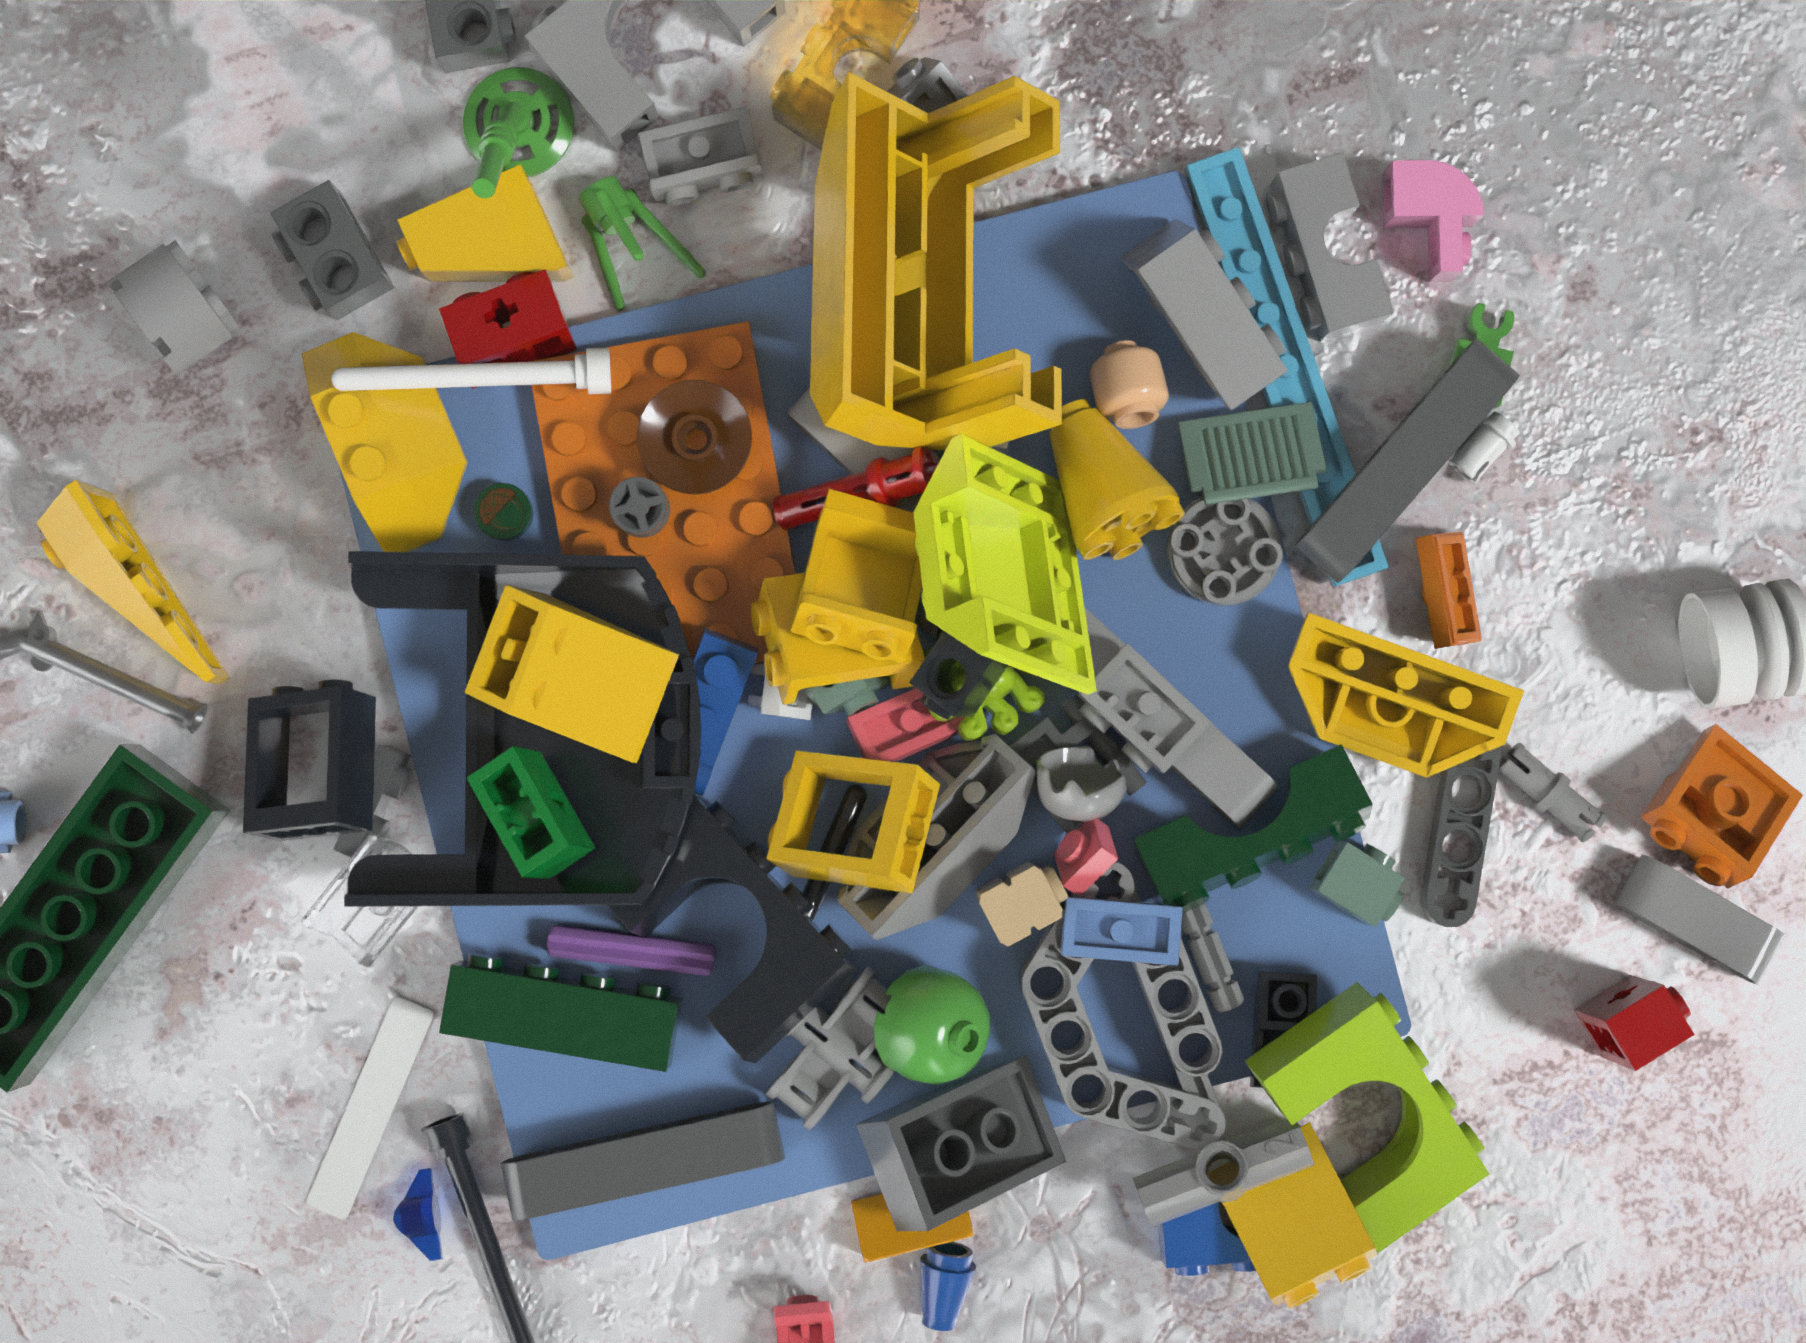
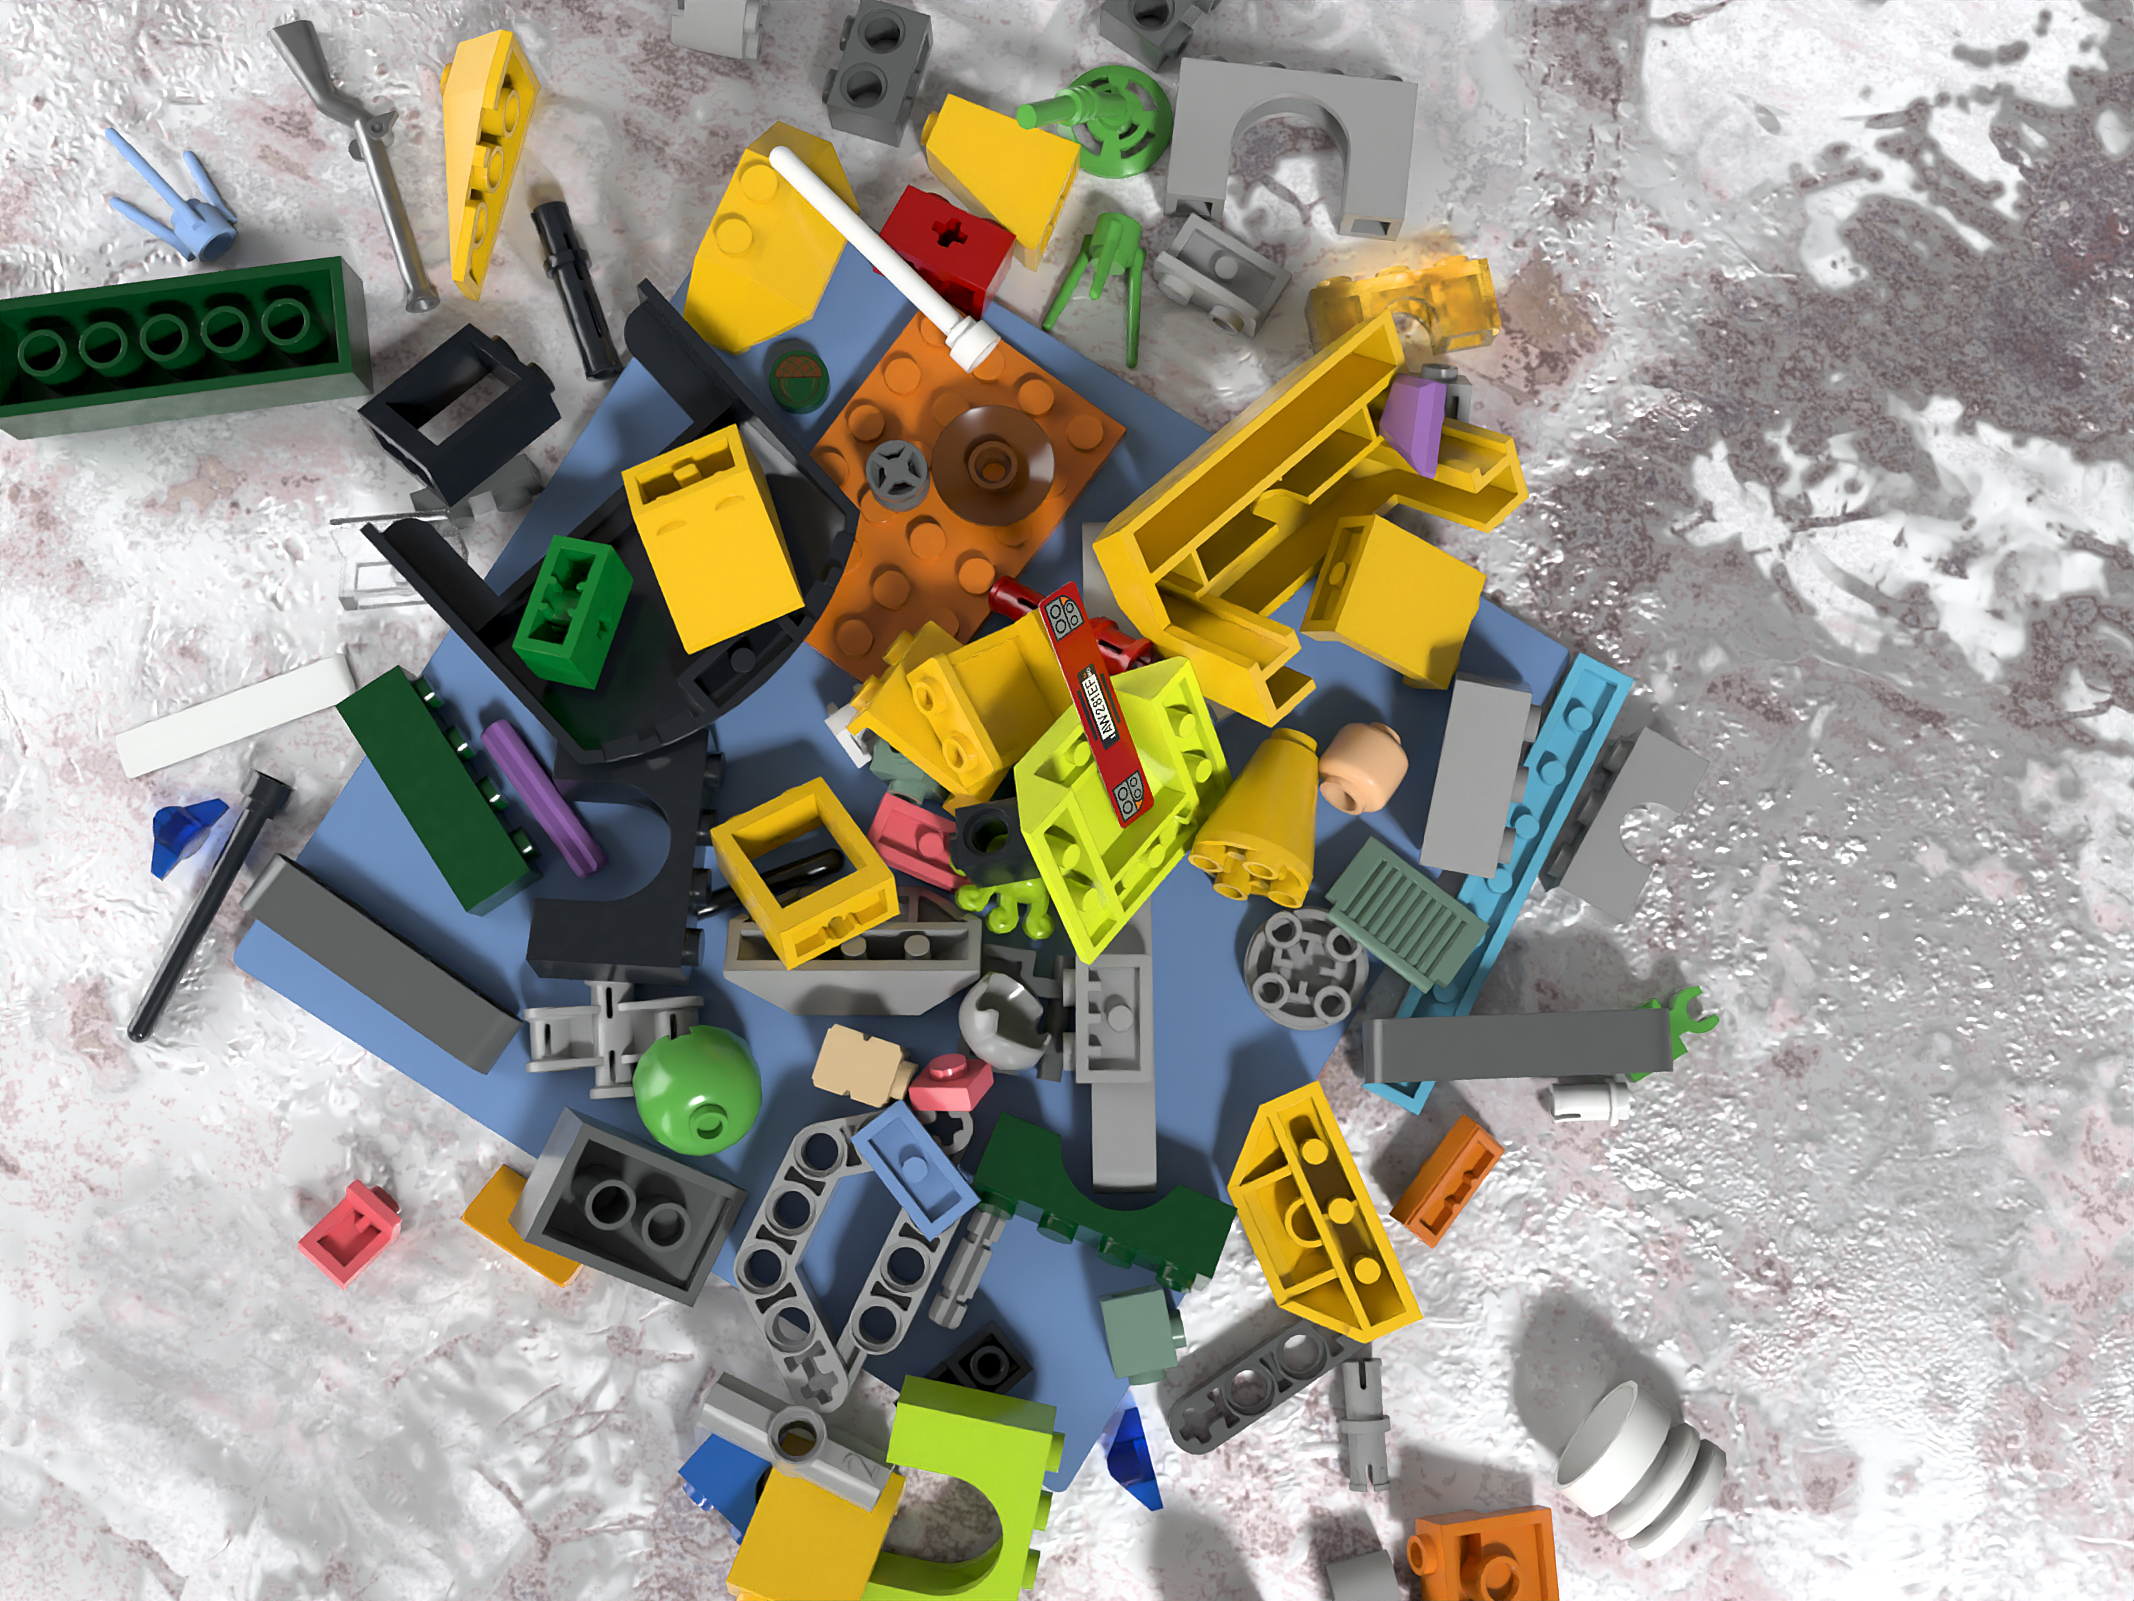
camera: 50 degrees right, 5 degrees down
blue plate [693,628,758,796] -> none
blue cone [920,1242,976,1331] -> none
bright pink brick [1382,160,1484,282] -> none
none -> black pin [530,201,624,382]
none -> sticker [1039,581,1154,829]
none -> clear blue piece [1107,1407,1164,1512]
none -> yellow panel [1299,514,1487,689]
none -> medium lavender piece [1378,373,1447,479]

